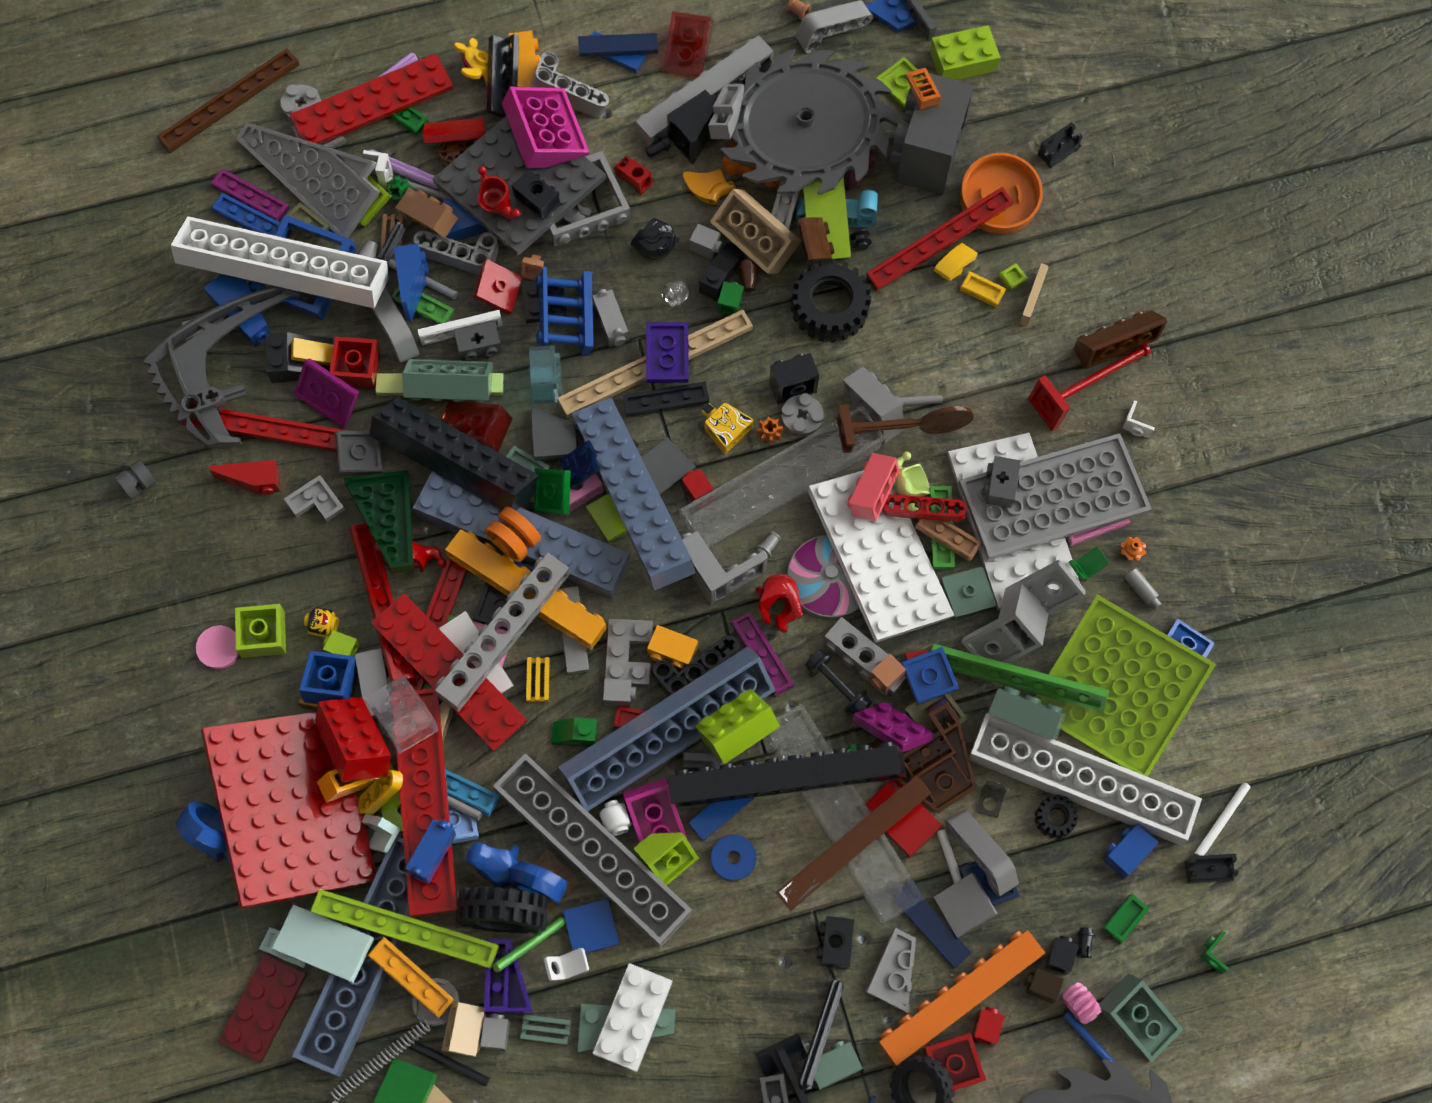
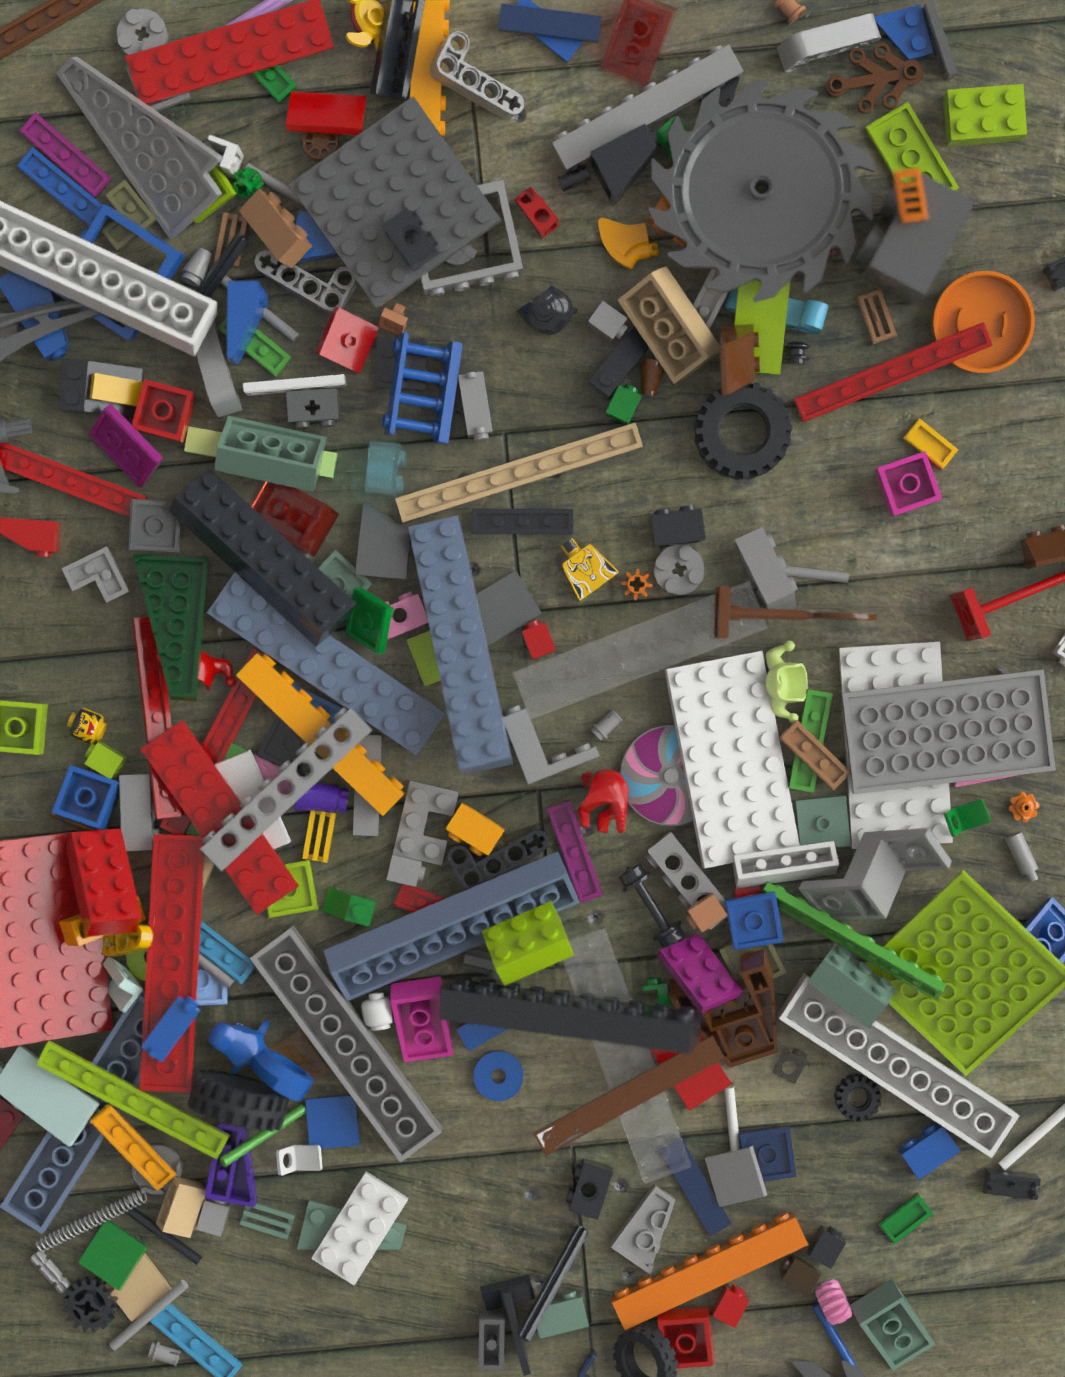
camera: 15 degrees right, 20 degrees up
clear slope [364,675,439,754] -> none
lavender axle [369,149,439,189] -> none
red piece [477,166,520,221] -> none
orange wheel [484,506,542,562] -> none
dark pink slope [502,87,590,168] -> none
clear blue piece [561,440,601,490] -> none
lime slope [633,833,699,886] -> none
dark purple plate [646,322,689,383] -> none
clear piece [662,280,689,307] -> none
light grey slope [708,84,744,139] -> none
coral brick [848,453,900,521] -> none
red beam [882,494,967,522] -> none
yellow slope [934,243,978,281] -> none
light grey beam [946,809,1019,897] -> none
dark grey brick [983,456,1021,508] -> none
lime tile [999,263,1028,292] -> none
tan tile [1019,263,1049,327] -> none
black pin [1076,927,1095,958] -> none
green bracket [1200,930,1229,974] -> none
none -> lime tile [267,859,319,918]
none -> dark purple plant [294,782,349,813]
none -> white brick [732,841,839,889]
none -> reddish brown plant [825,43,923,114]
none -> medium nougat tile [856,288,897,345]
none -> dark pink brick [874,451,942,518]

